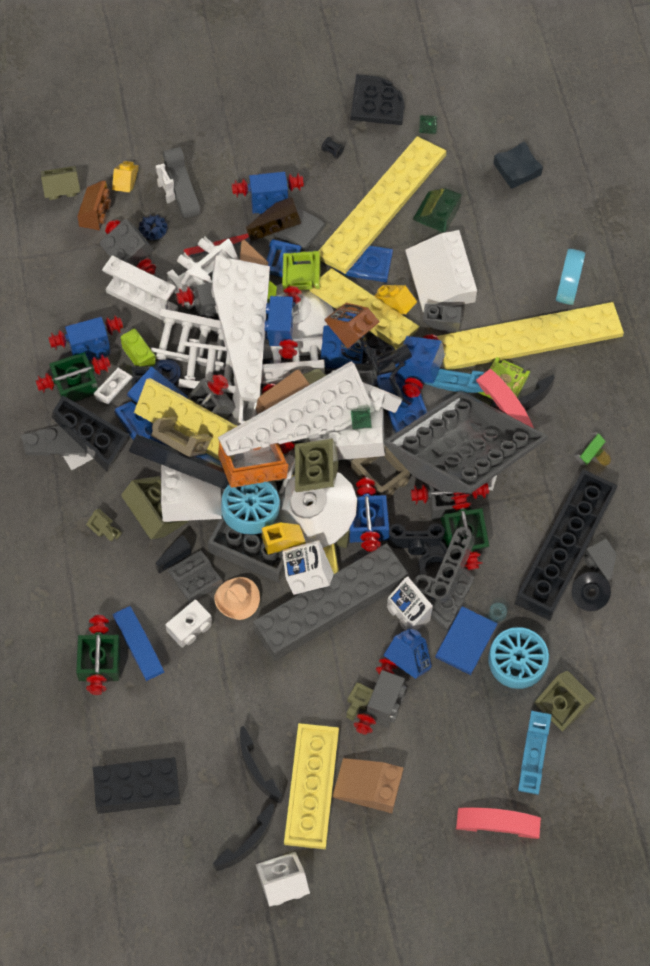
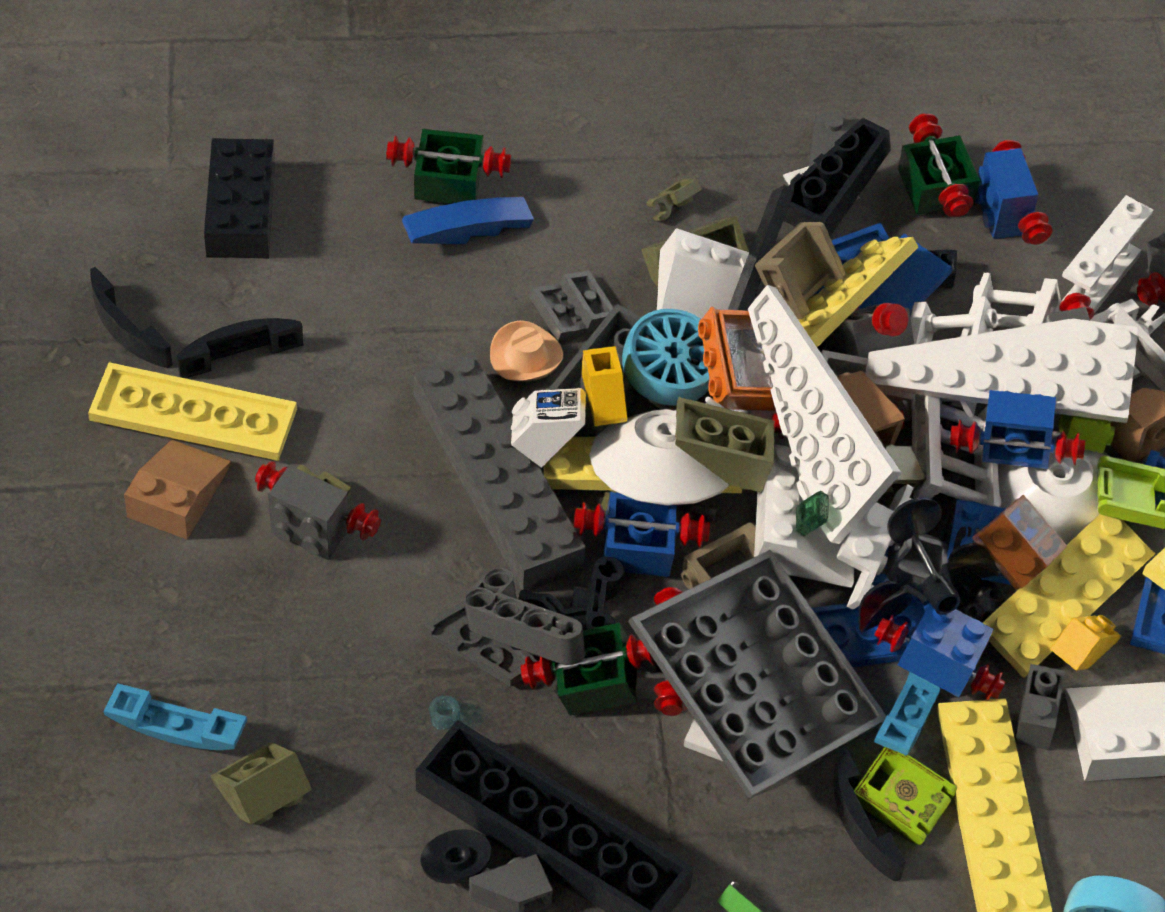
camera: 95 degrees right, 10 degrees down
white slope [94,368,133,404] -> none
lime brick [121,329,156,367] -> none
dark blue gear [153,359,181,385] -> none
black slope [156,535,192,573] -> none
white brick [165,599,212,648] -> none
white slope [255,852,310,907] -> none
blue slope [384,628,432,679] -> none
white slope [387,577,433,630] -> none
blue tile [435,606,497,675] -> none
coral slope [456,808,541,839] -> none
coral slope [476,369,534,428] -> none
medium azure piece [488,627,549,689] -> none

